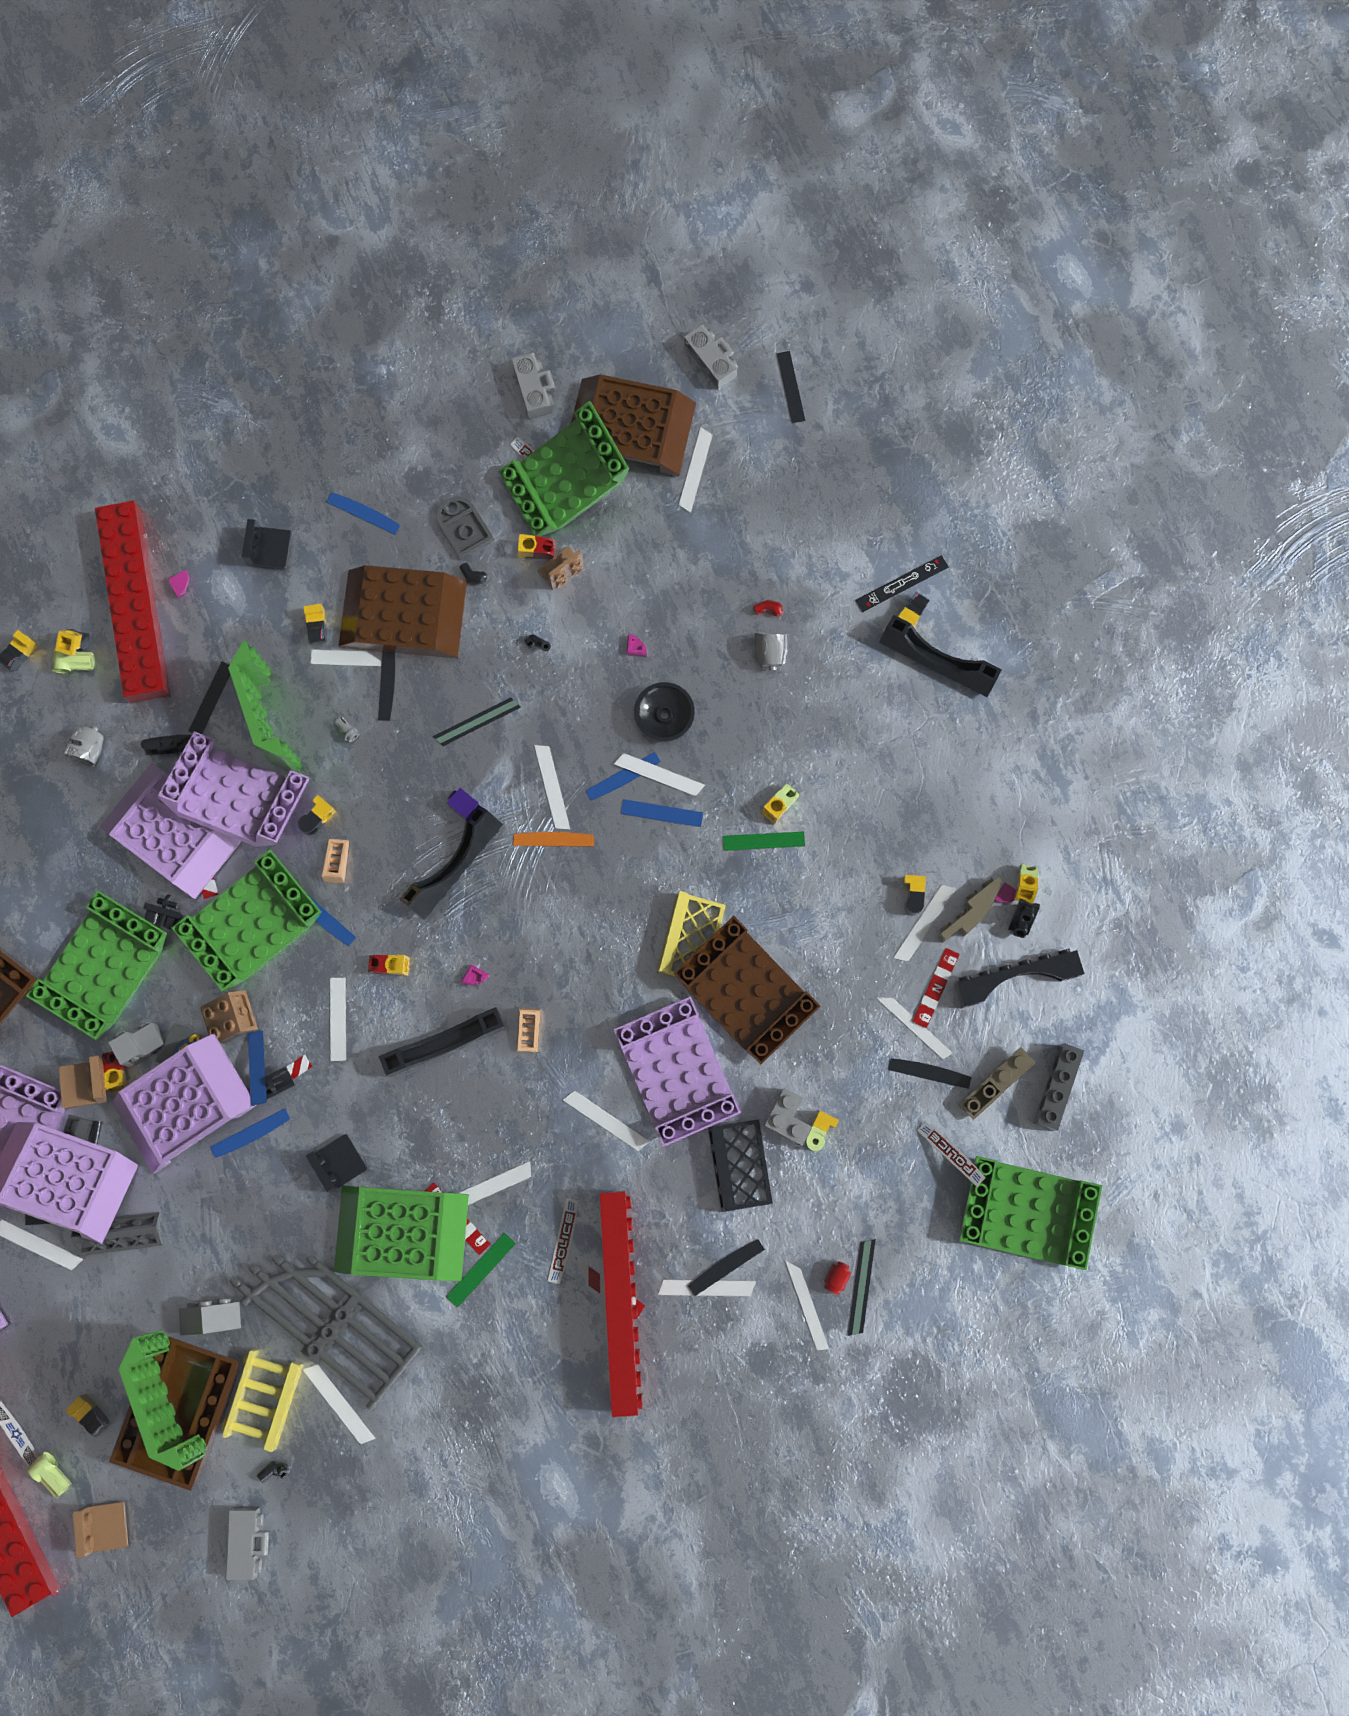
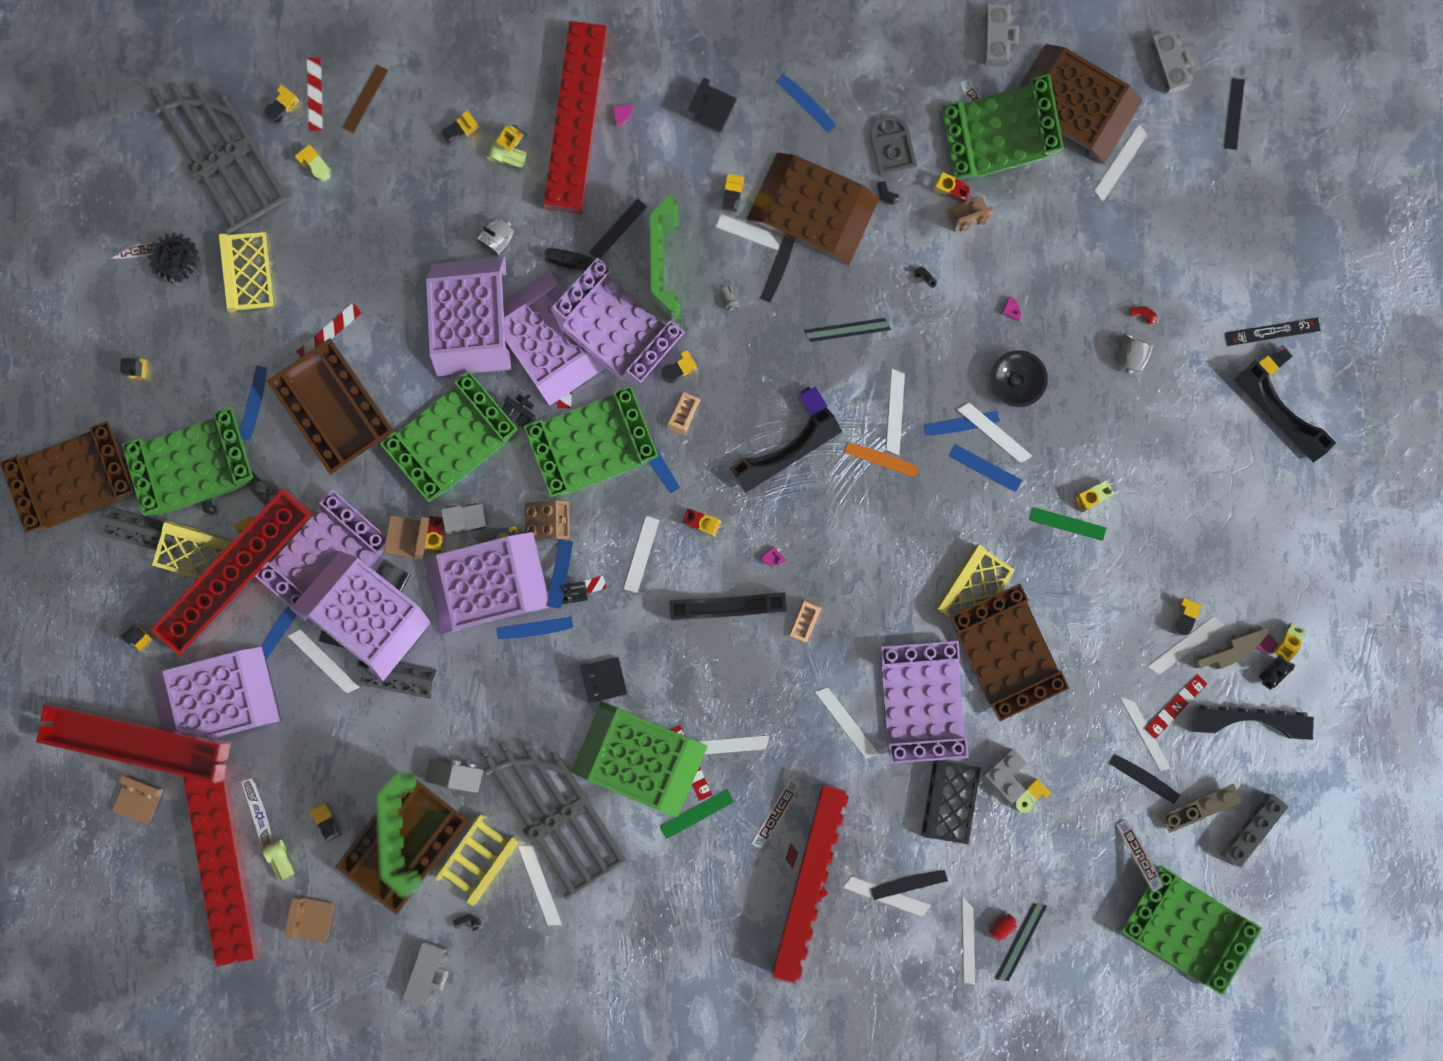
camera: 20 degrees right, 5 degrees up
none -> lavender slope [426,256,511,377]

